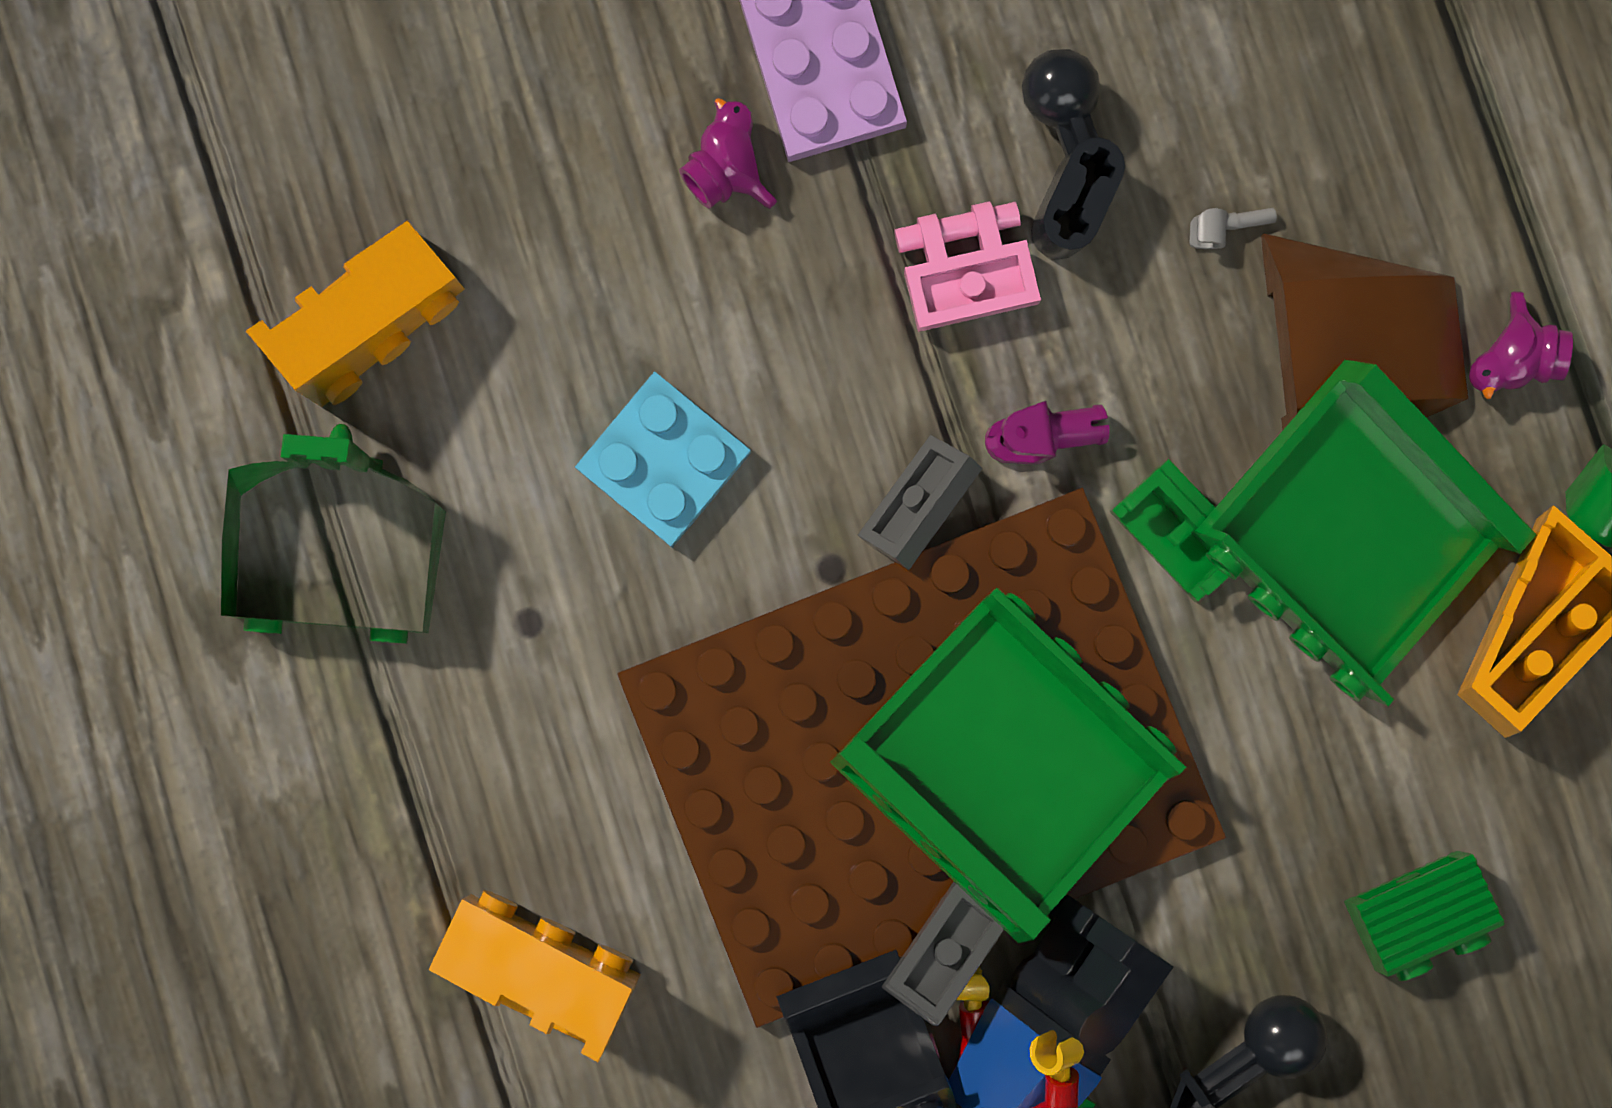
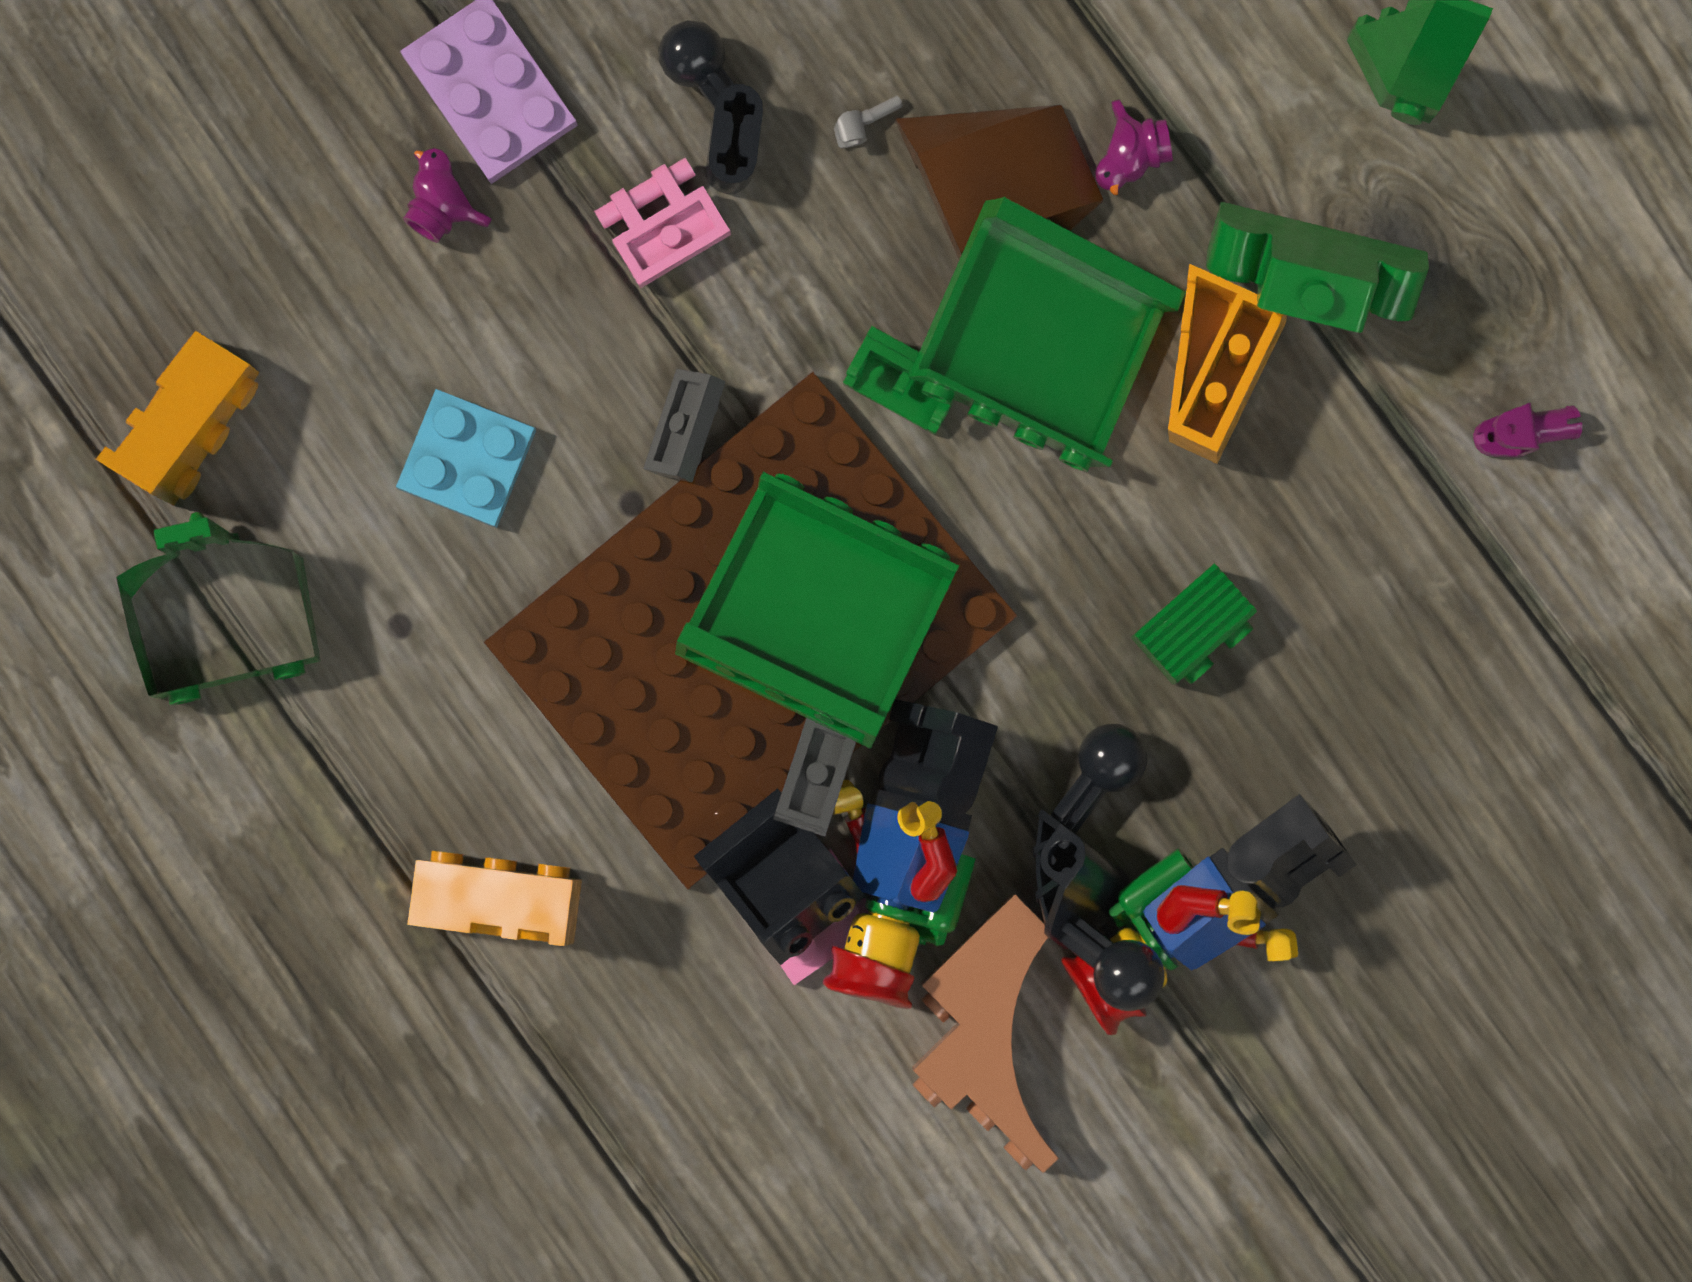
camera: 15 degrees left, 0 degrees up
magenta piece [985,401,1110,465] -> none

